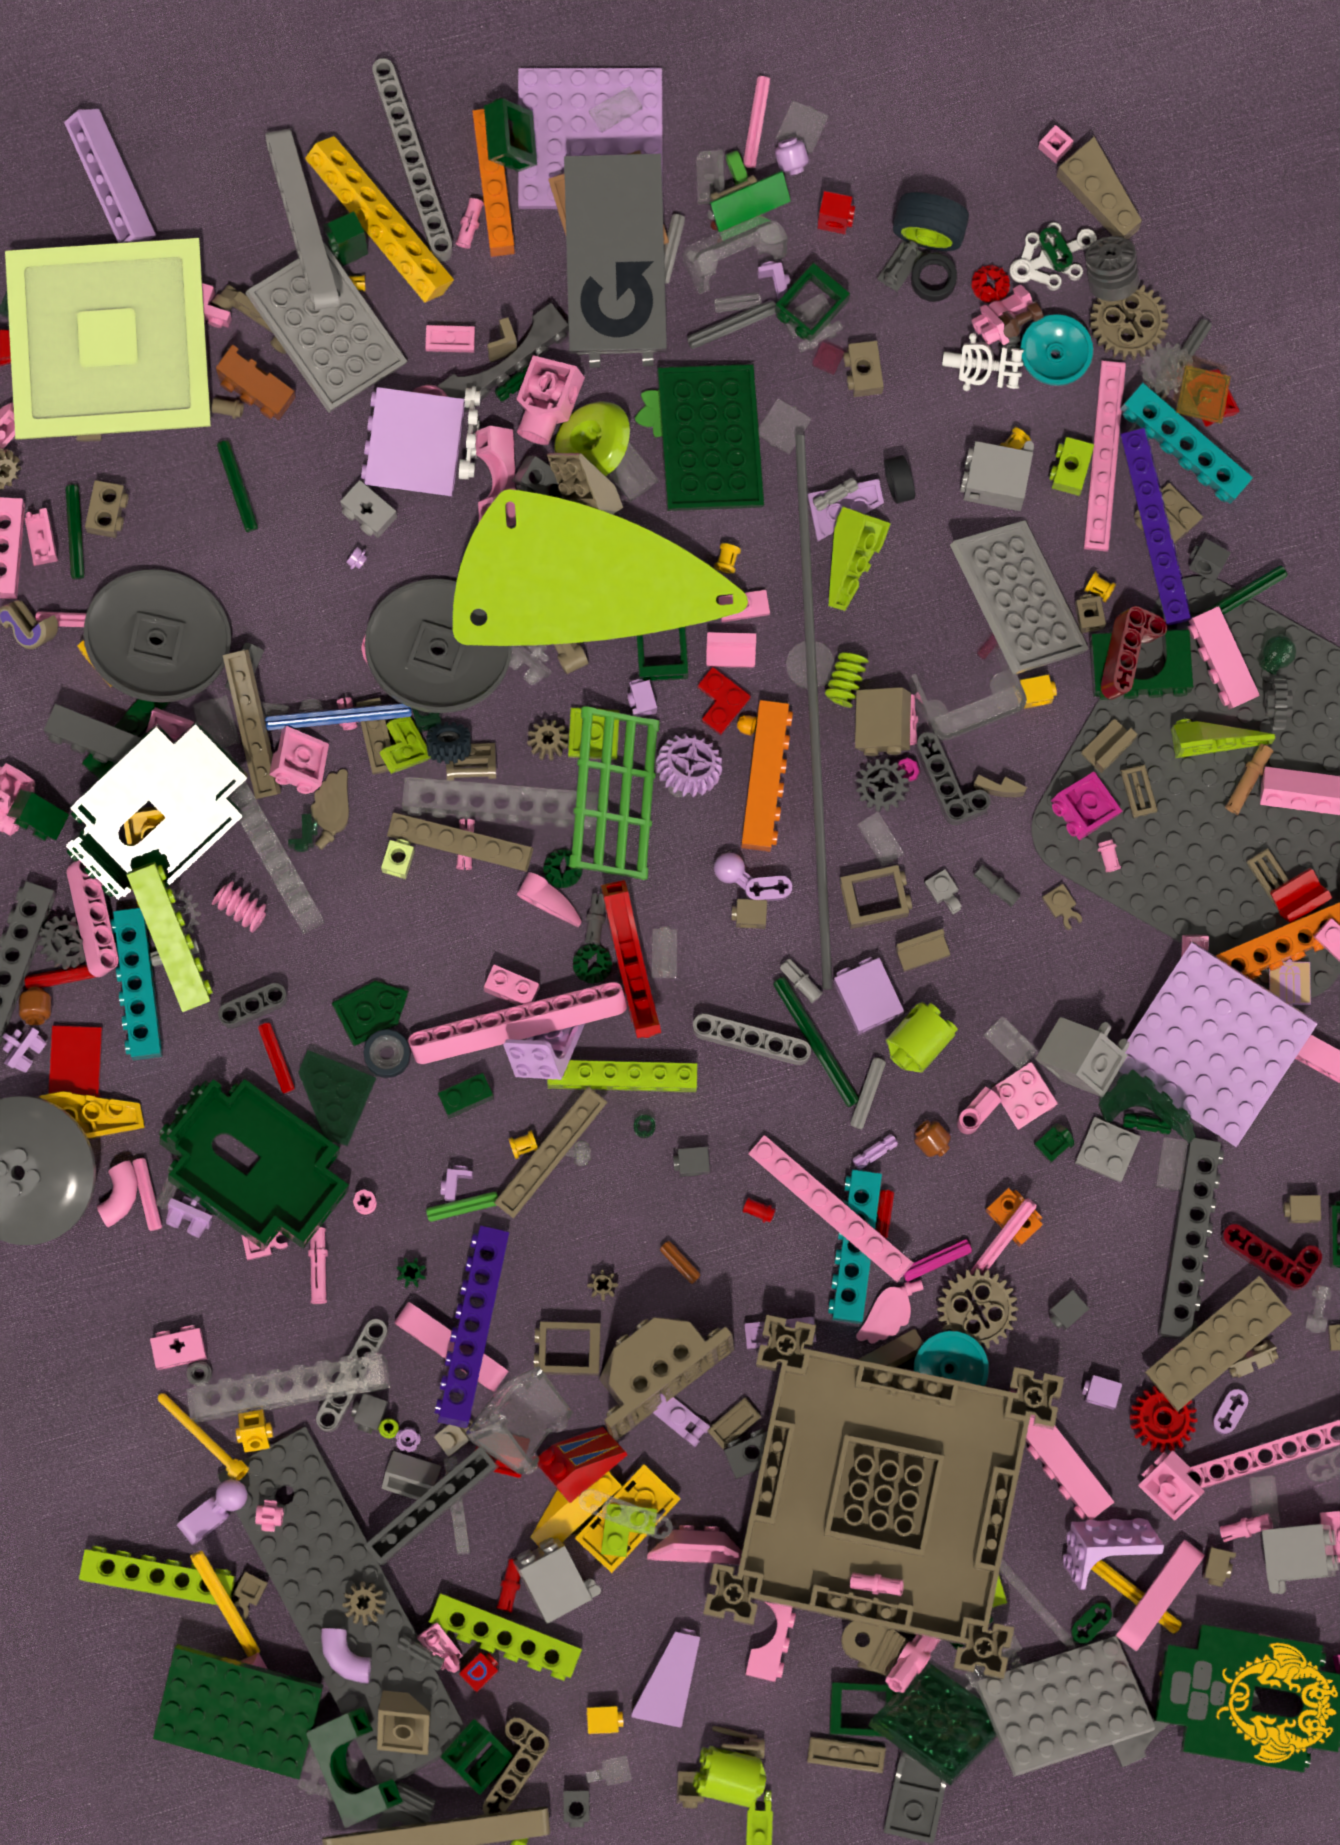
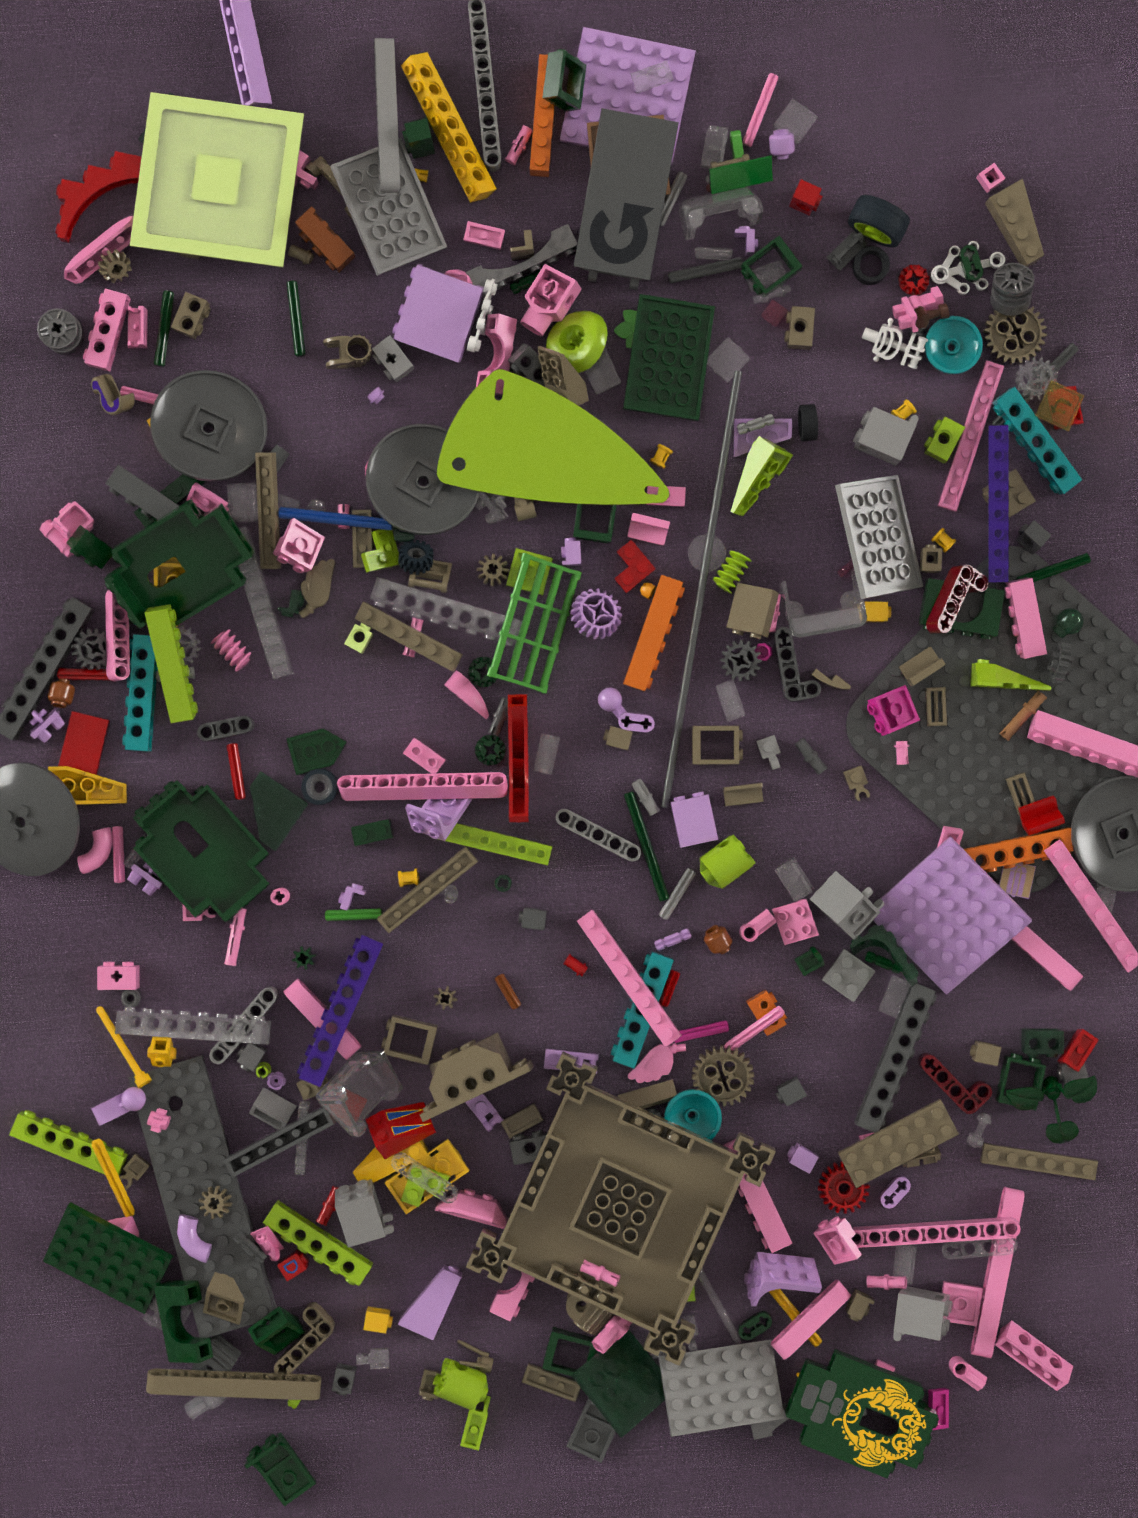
camera: 20 degrees right, 10 degrees up
none -> dark tan piece [323,334,372,369]

